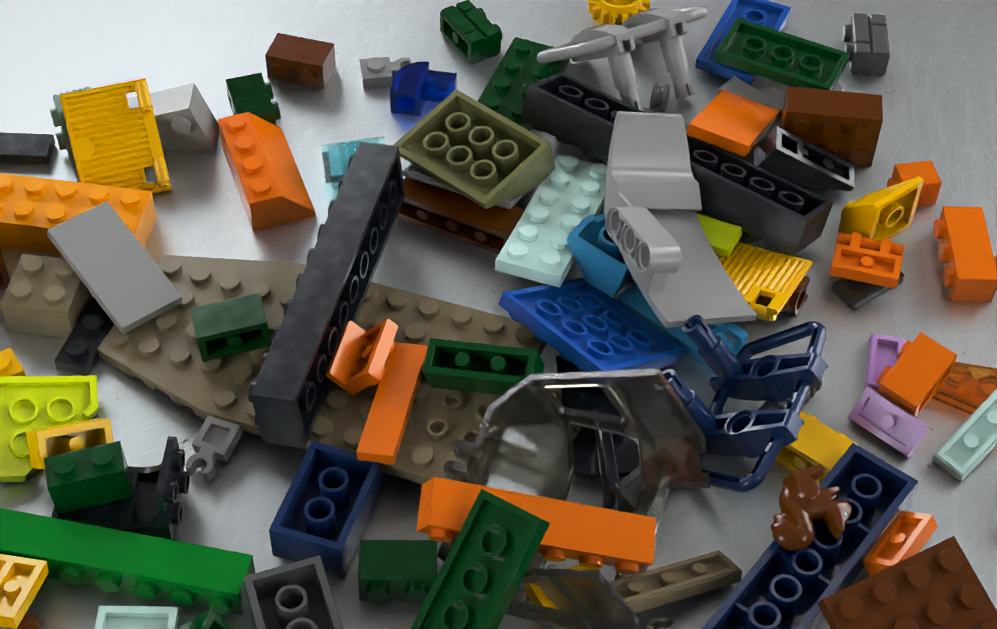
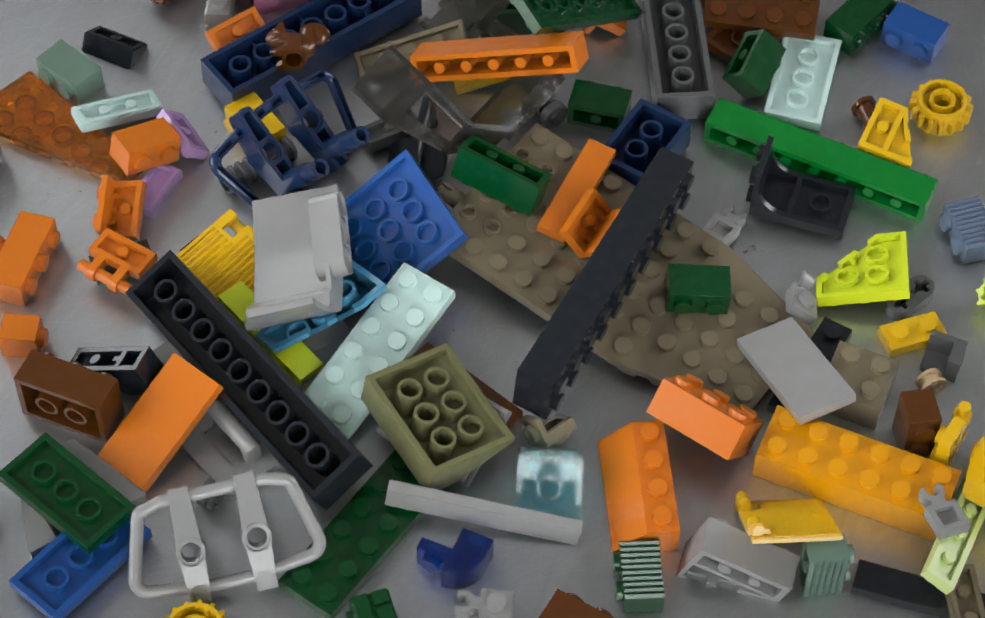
camera: 165 degrees left, 5 degrees up
yellow brick [26,418,114,470] -> none
dark green brick [44,441,133,514] -> none
yellow slope [838,176,924,240] -> none
none -> orange bracket [93,175,147,241]
none -> light grey tile [385,480,583,546]
none -> orange brick [646,374,764,460]
none -> light grey plate [785,270,817,325]

